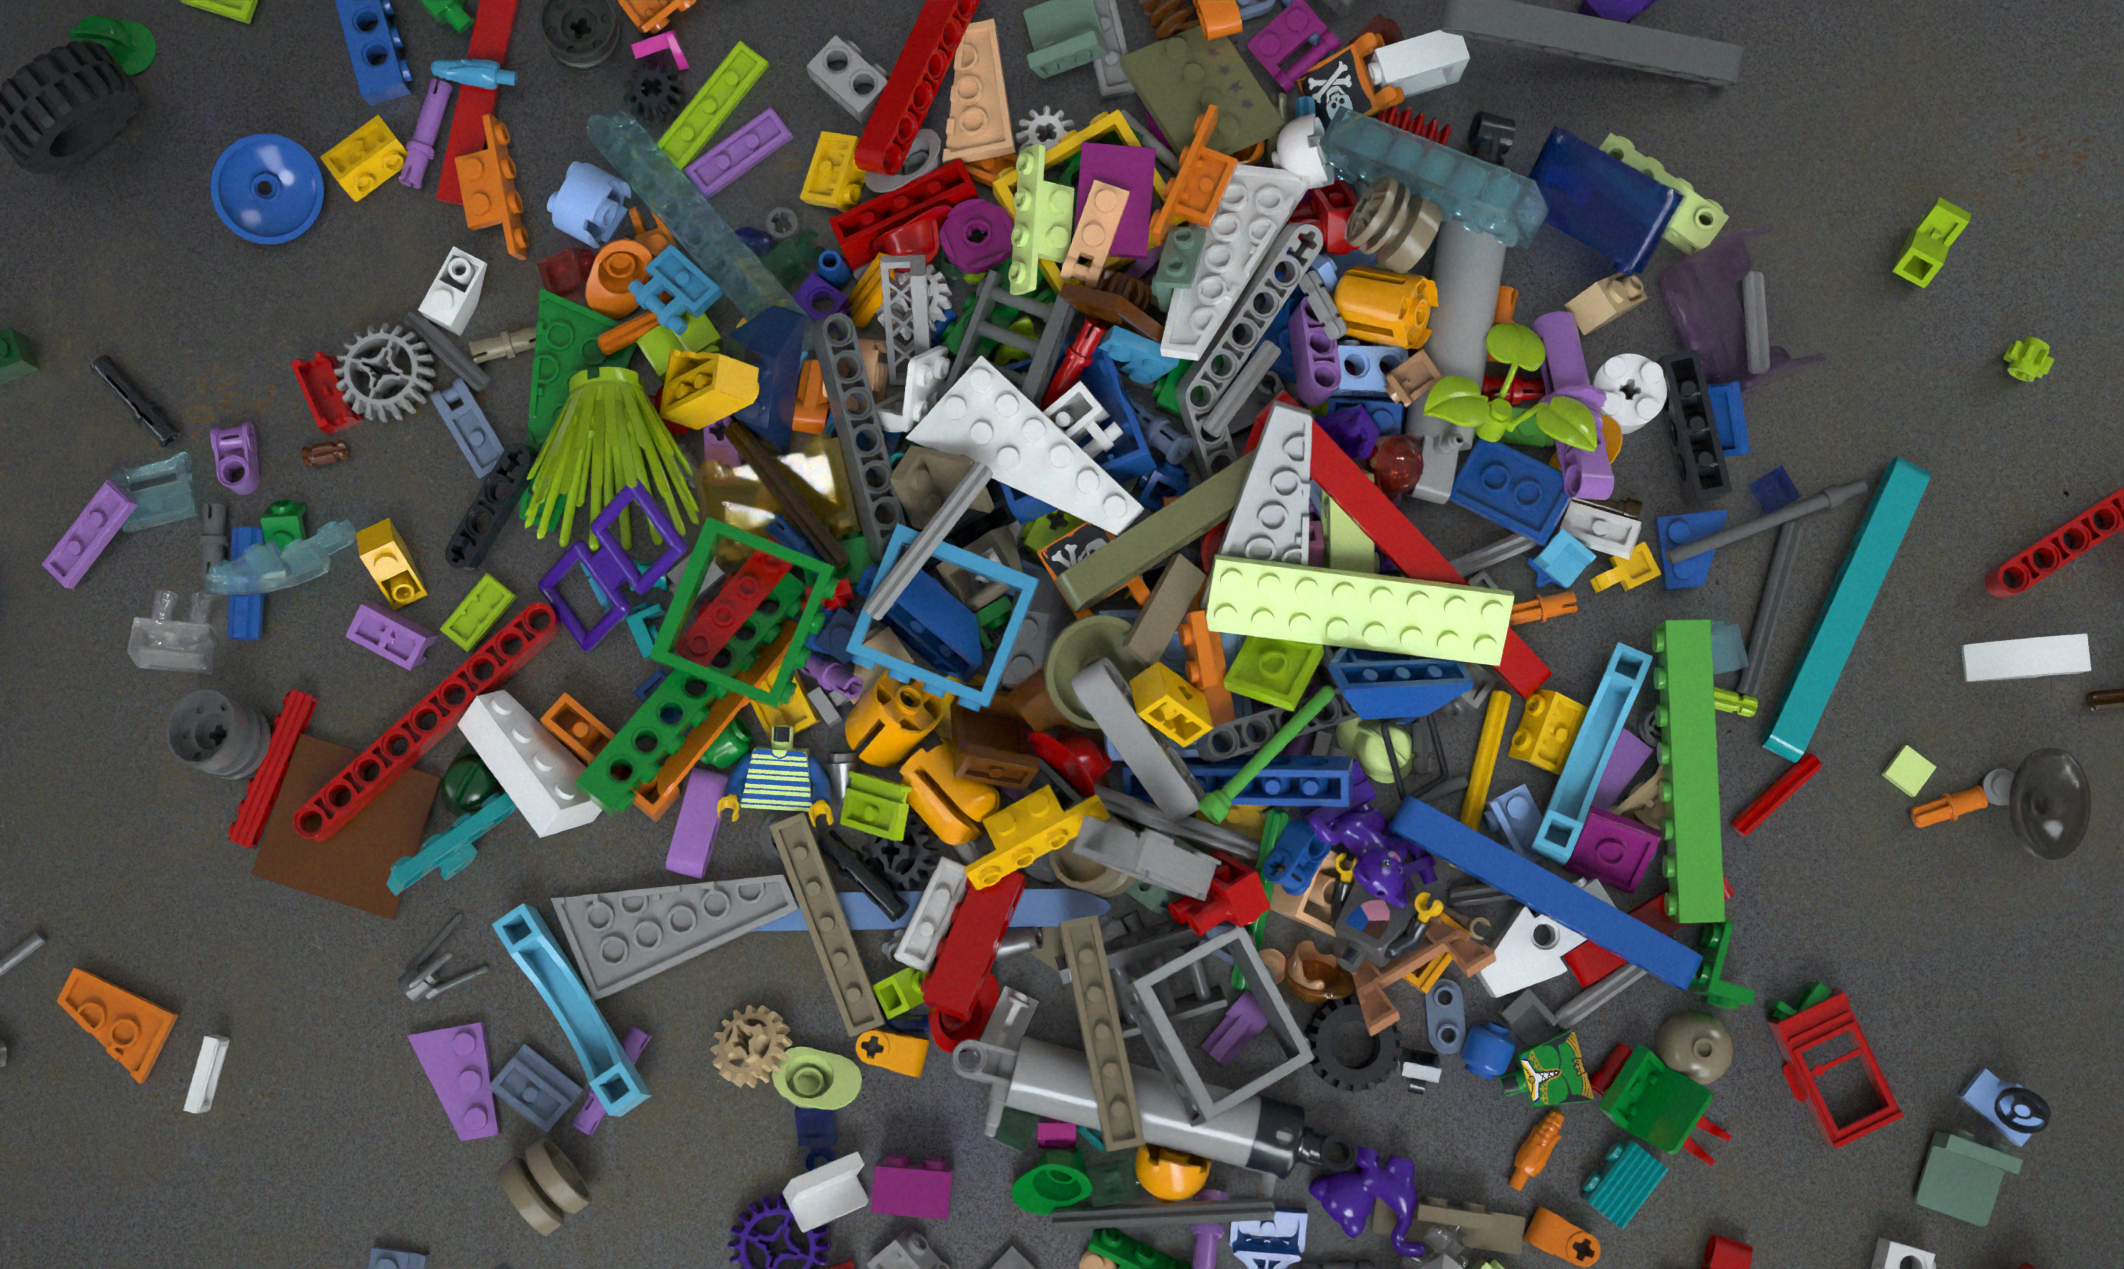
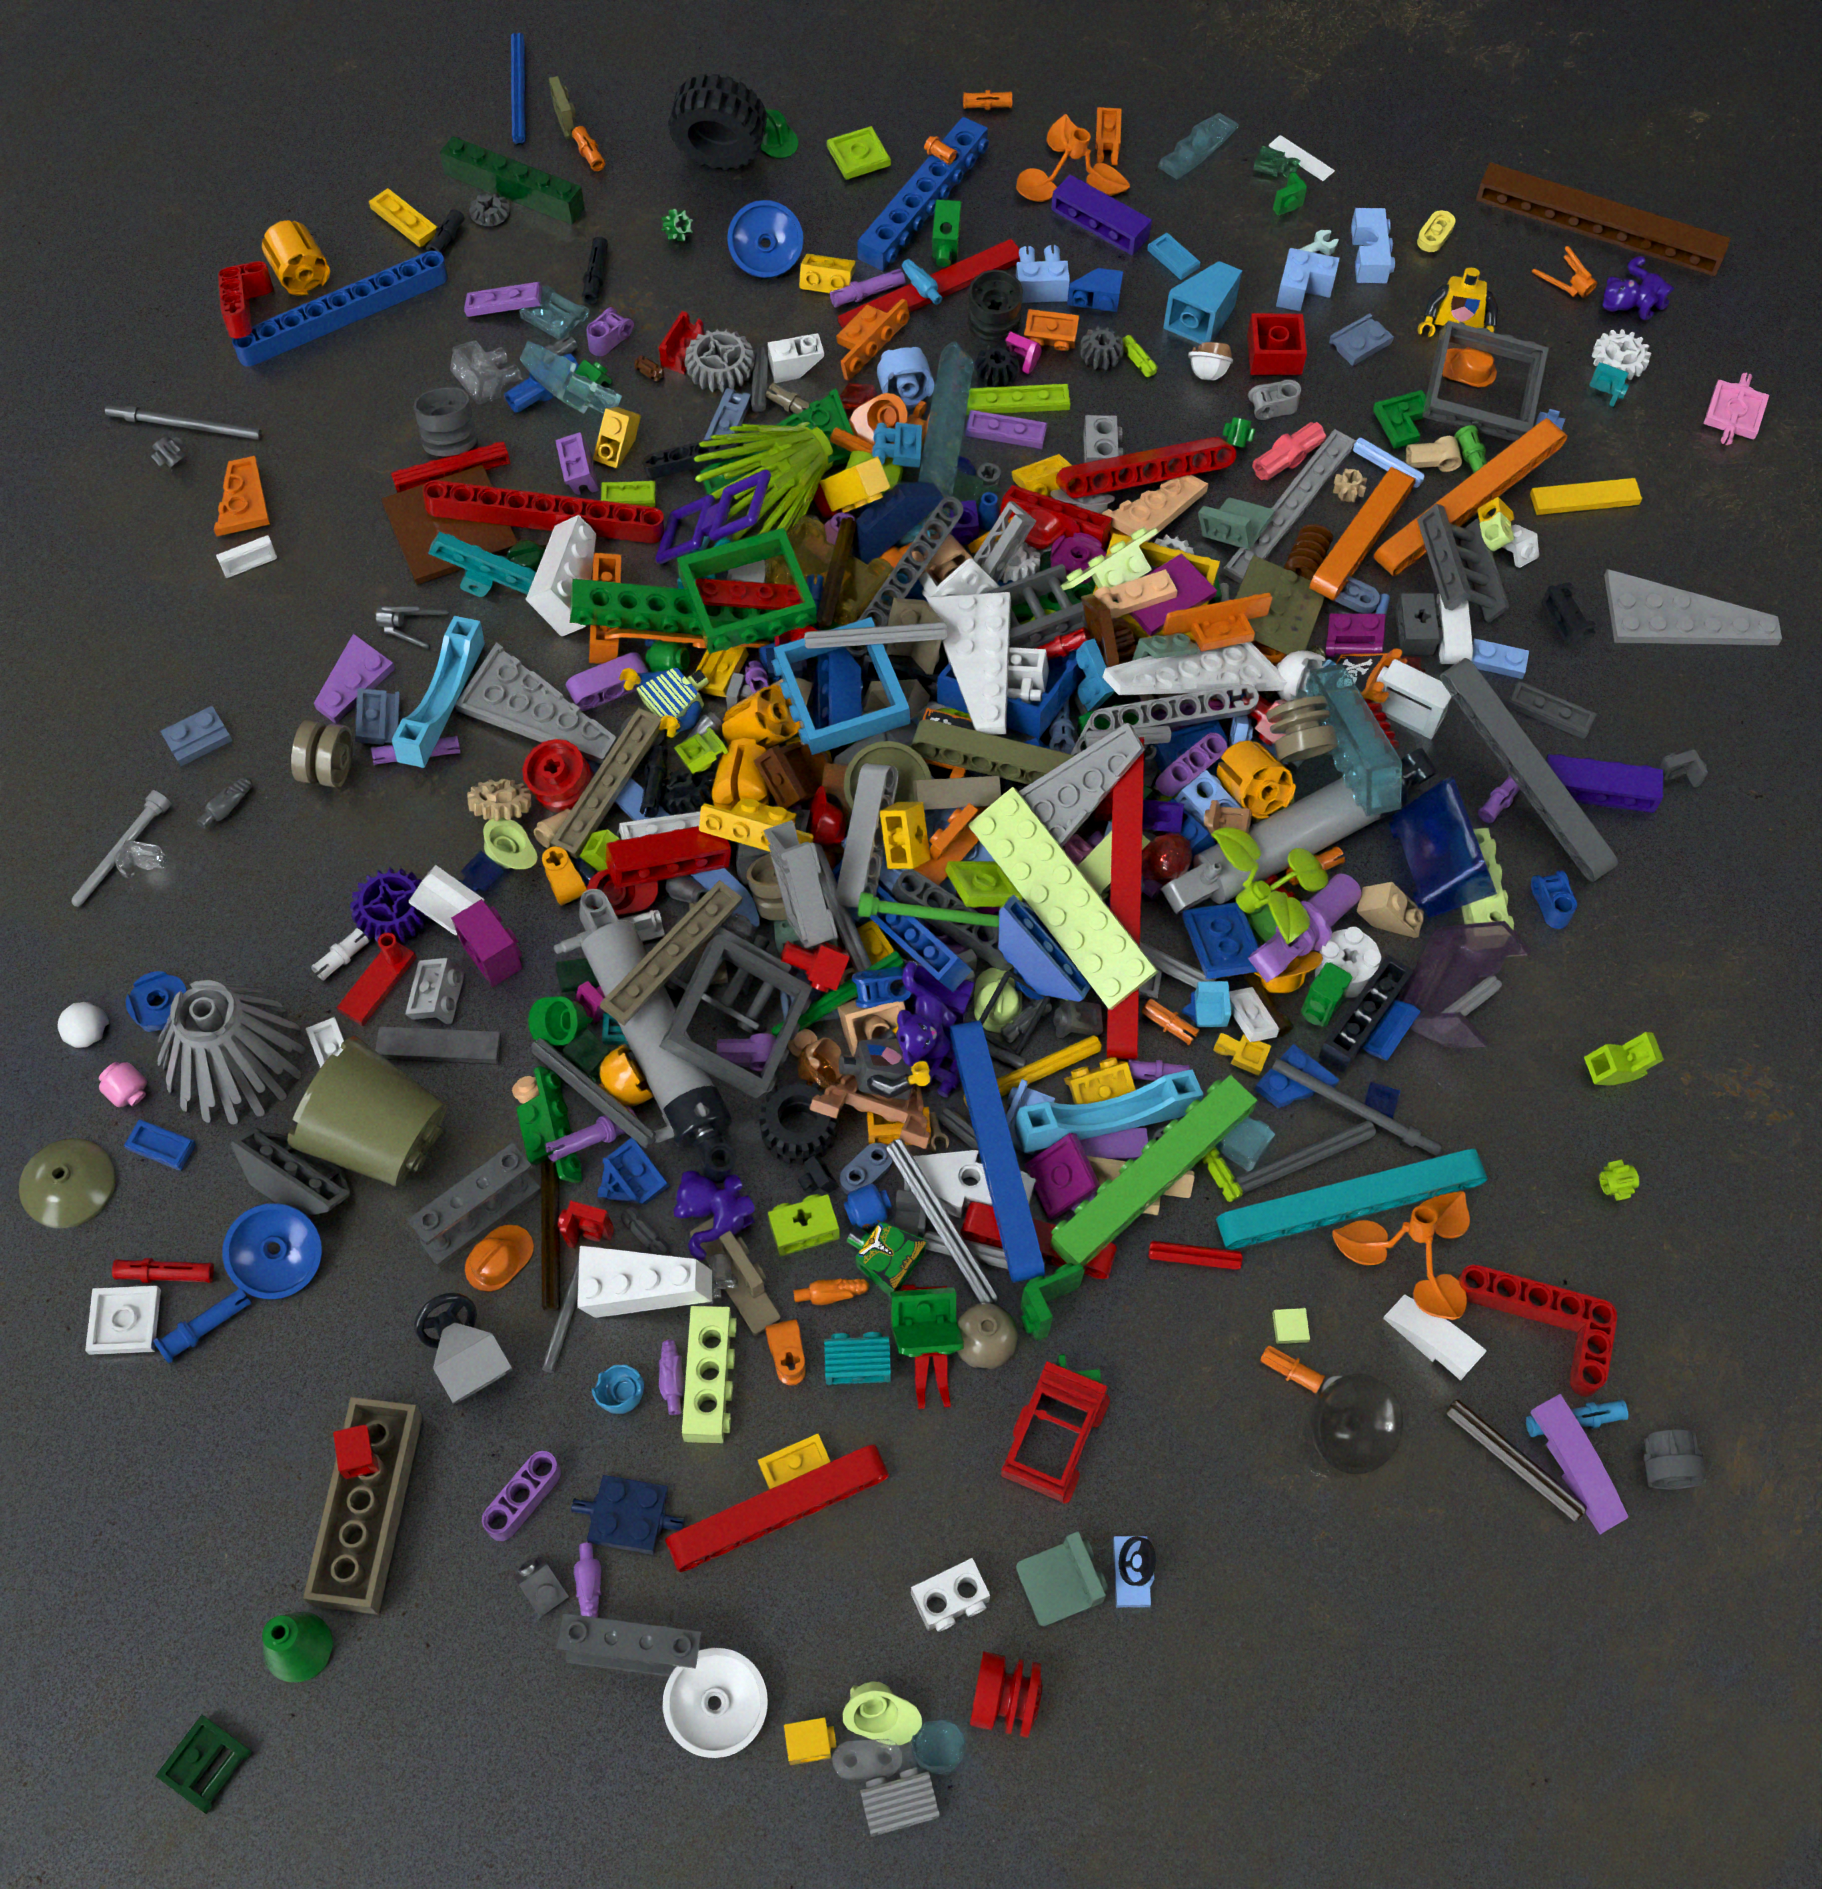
camera: 50 degrees right, 20 degrees down
light grey axle [1298,270,1348,340] -> none
none -> red wheel [522,739,595,813]
none -> tan cone [534,809,571,848]
none -> green gear [661,209,693,242]
none -> lime brick [768,1194,840,1257]
none -> axle [886,1138,999,1303]
none -> medium lavender pin [1128,1059,1190,1081]
none -> green brick [1301,962,1353,1027]
none -> orange plant [1332,1191,1470,1320]
none -> medium lavender pin [1478,775,1520,823]
none -> blue piece [1531,870,1577,929]

